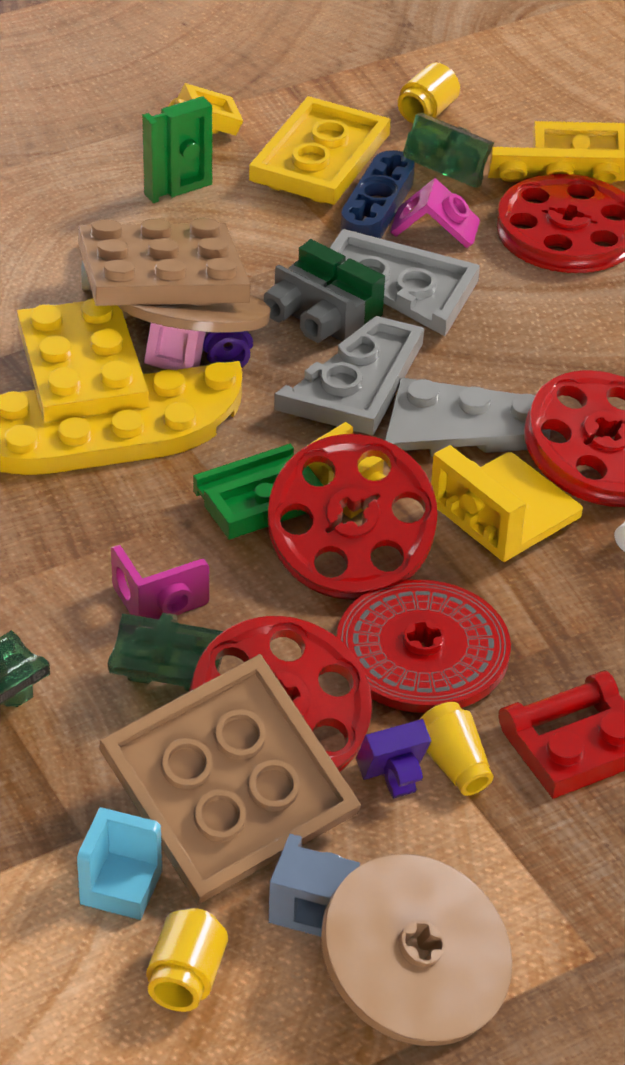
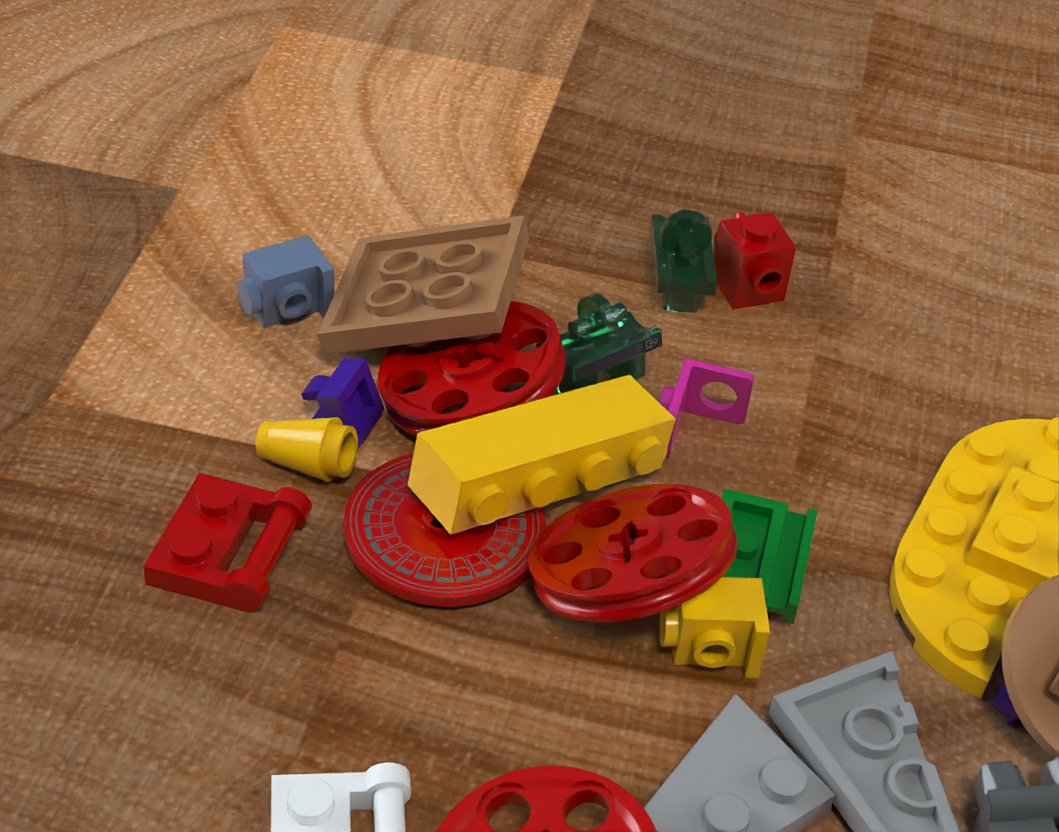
camera: 130 degrees right, 0 degrees up
medium azure panel [77,807,162,920] -> none
yellow brick [146,908,228,1012] -> none
piece [321,854,512,1046] -> none
yellow bracket [431,445,583,562] -> none
none -> yellow brick [408,375,676,535]

